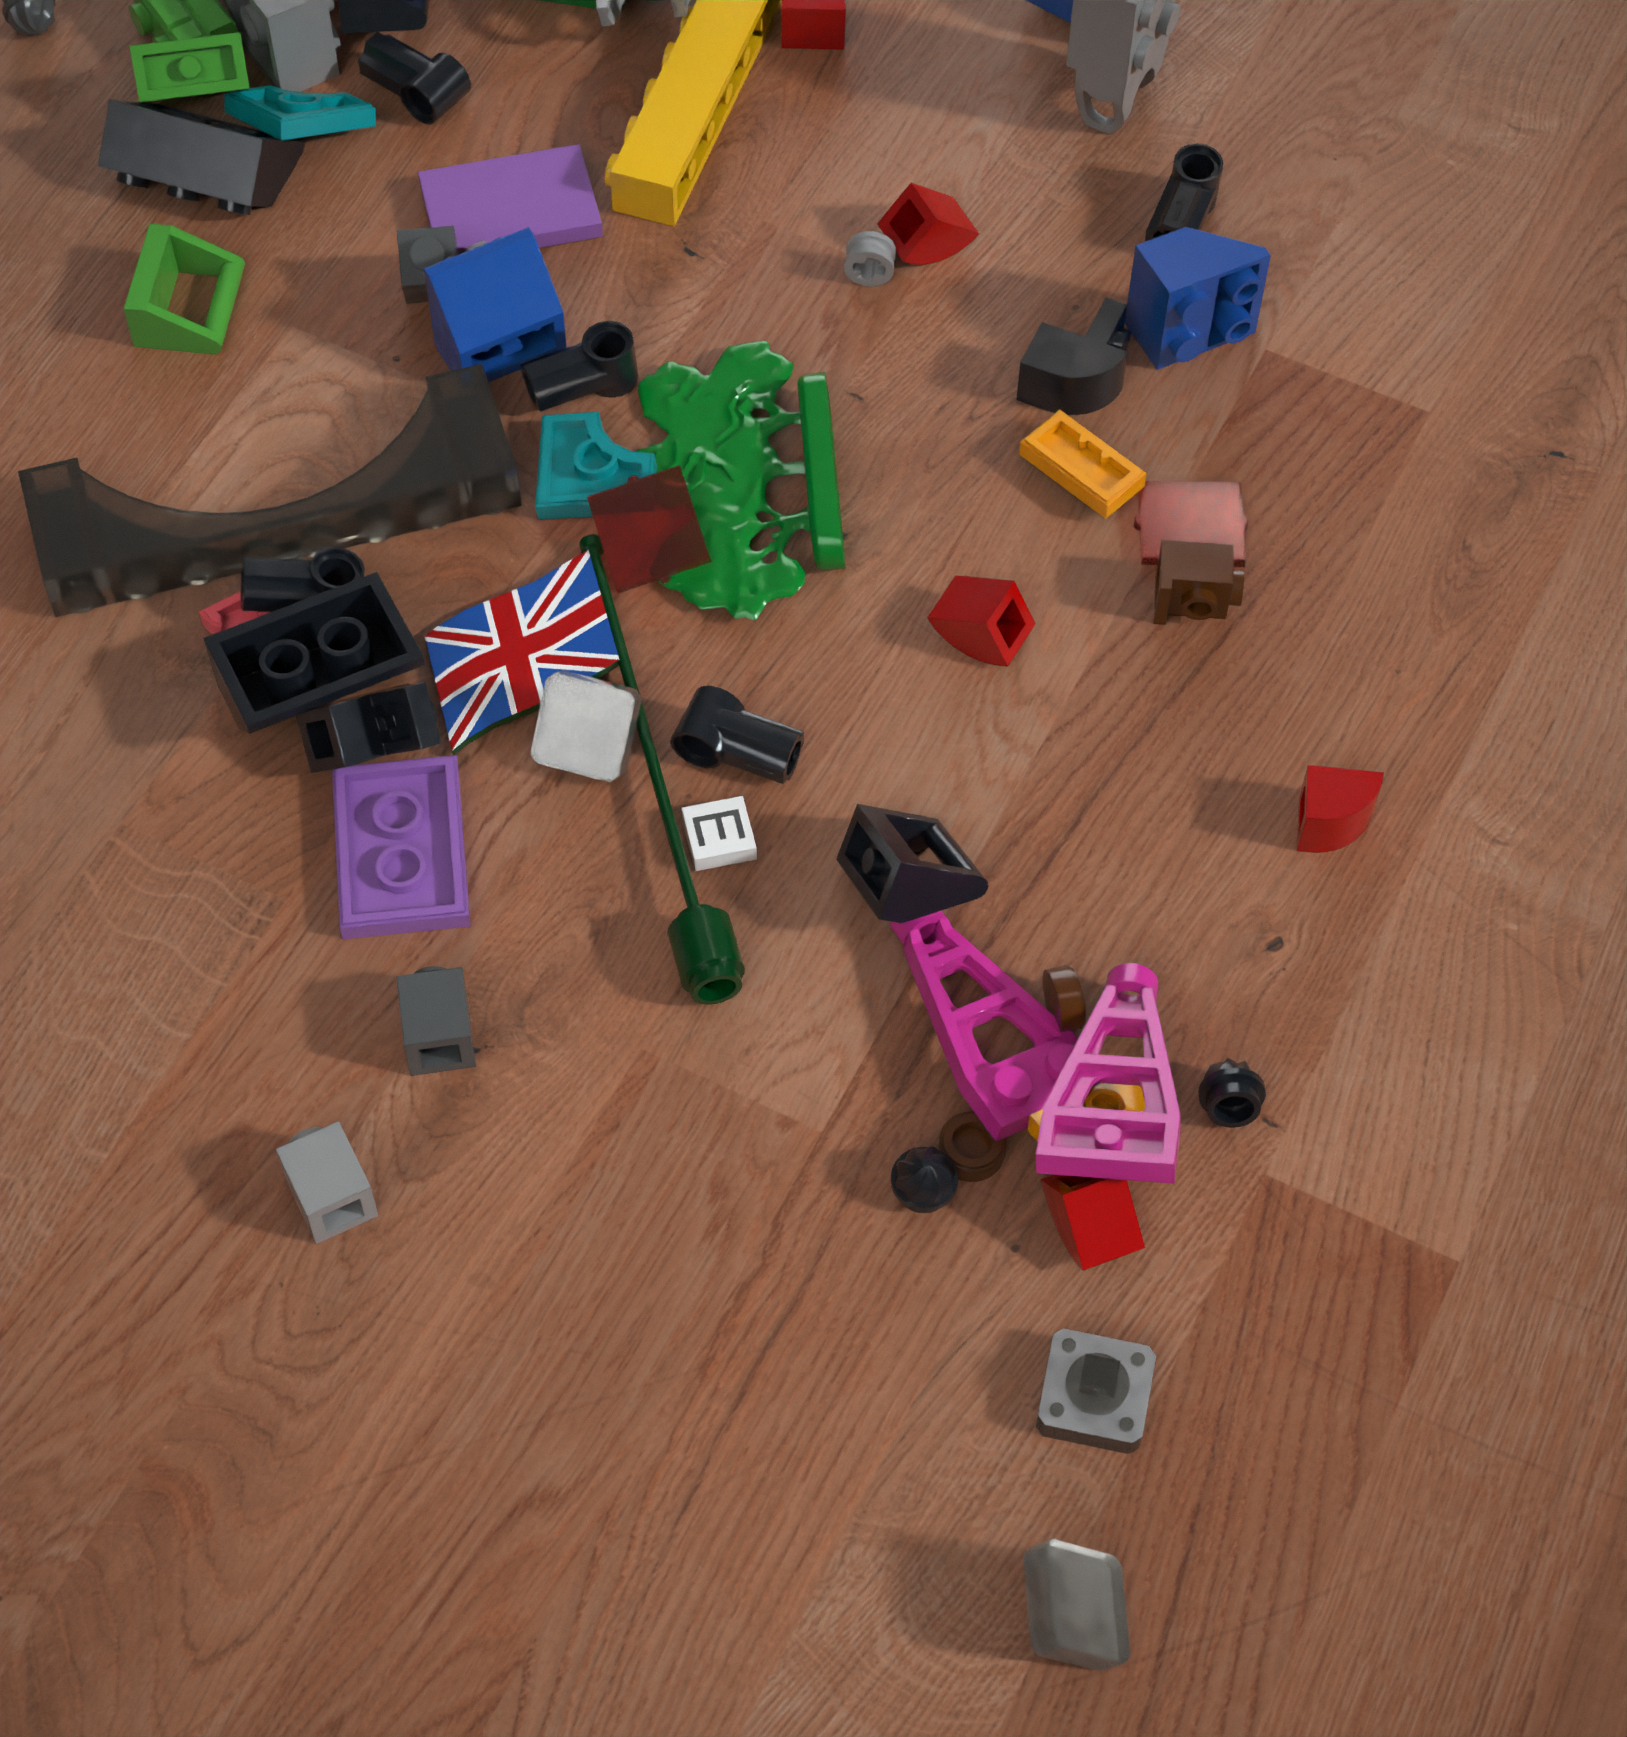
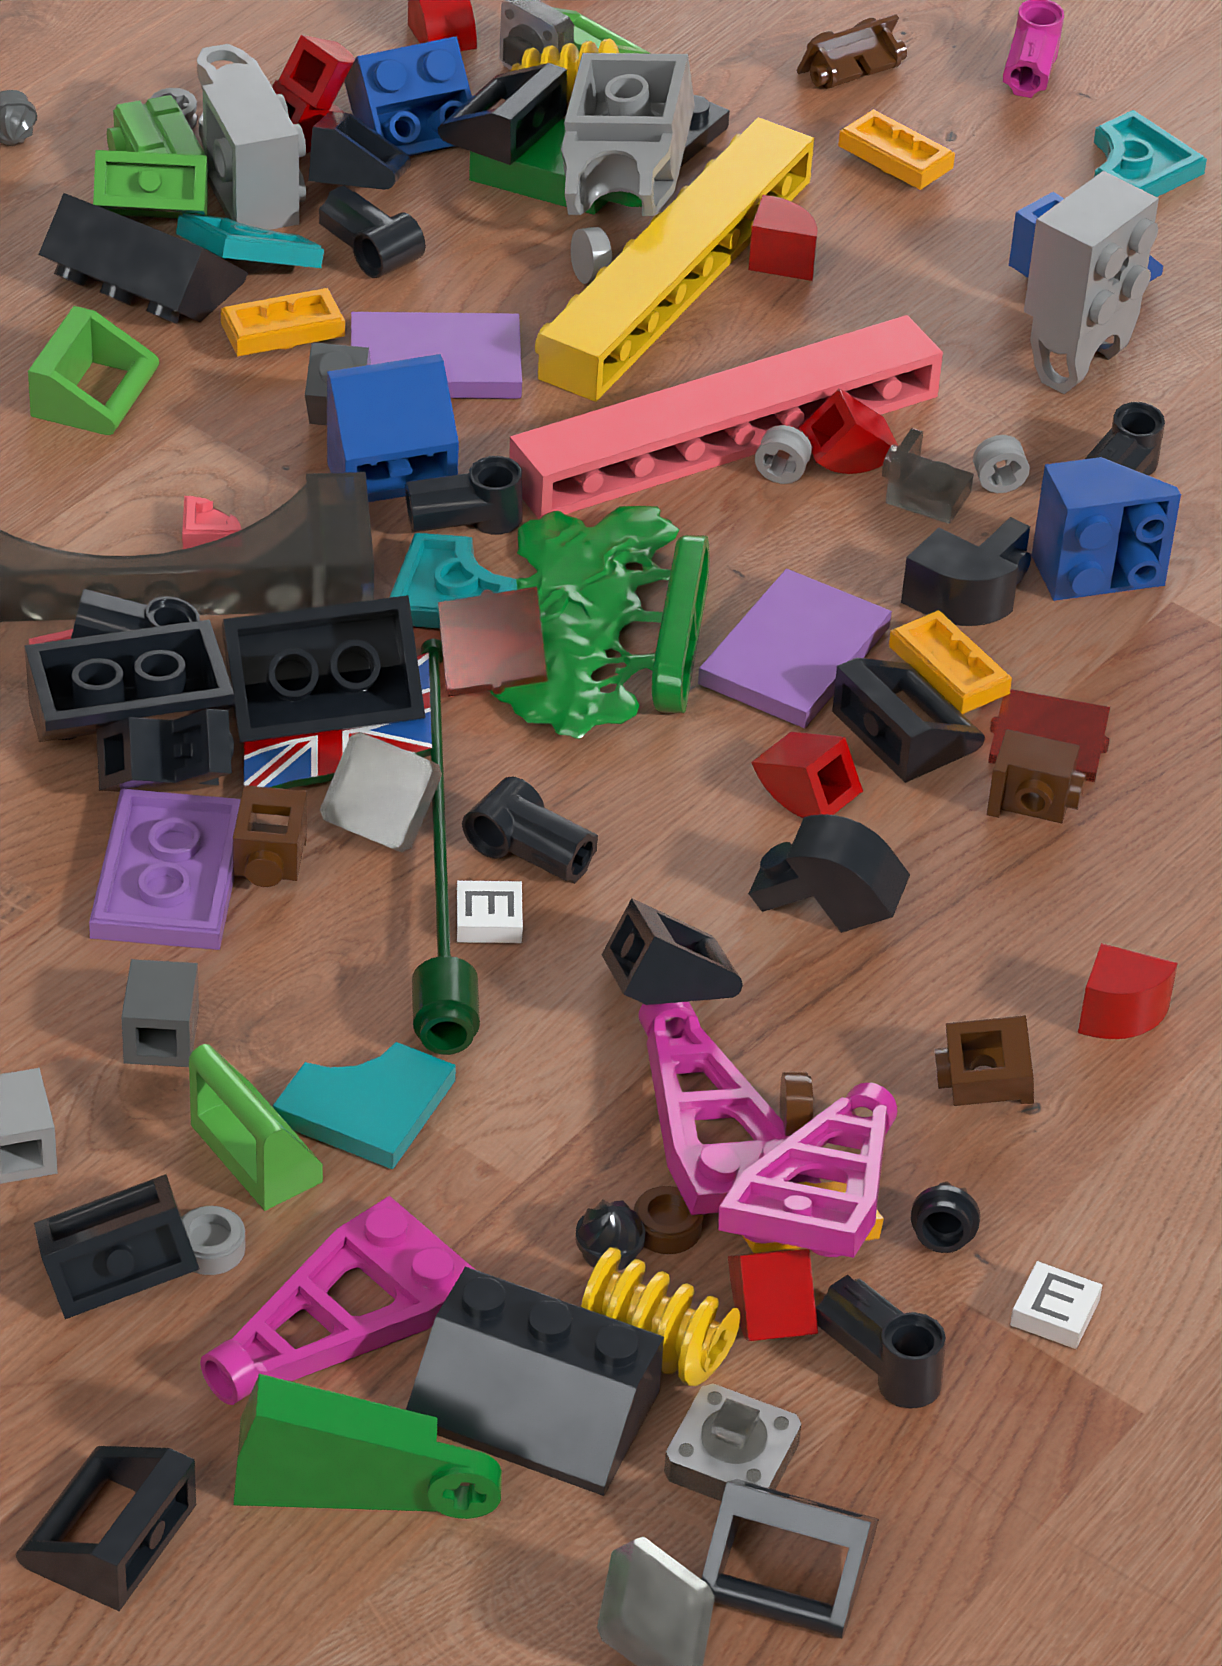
camera: 10 degrees right, 15 degrees down
none -> black tile [16,1446,196,1612]
none -> black tile [34,1174,200,1319]
none -> coral tile [182,496,242,550]
none -> light grey tile [182,1206,246,1275]
none -> bright green tile [189,1044,323,1211]
none -> dark pink plate [200,1196,475,1405]
none -> light orange plate [221,288,345,357]
none -> black slope [221,595,426,743]
none -> reddish brown brick [233,785,307,887]
none -> green piece [233,1374,502,1519]
none -> teal tile [272,1042,456,1170]
none -> black slope [406,1266,664,1496]
none -> coral brick [509,315,943,519]
none -> light grey tile [571,227,612,284]
none -> yellow piece [581,1247,740,1387]
none -> medium lavender tile [698,568,892,728]
none -> tile [698,1479,879,1639]
none -> black brick [748,814,910,933]
none -> black piece [816,1275,946,1409]
none -> black tile [832,657,985,783]
none -> clear smoke bracket [882,428,974,524]
none -> reddish brown brick [934,1015,1034,1106]
none -> light grey bush [973,435,1030,493]
none -> white tile [1010,1261,1103,1349]

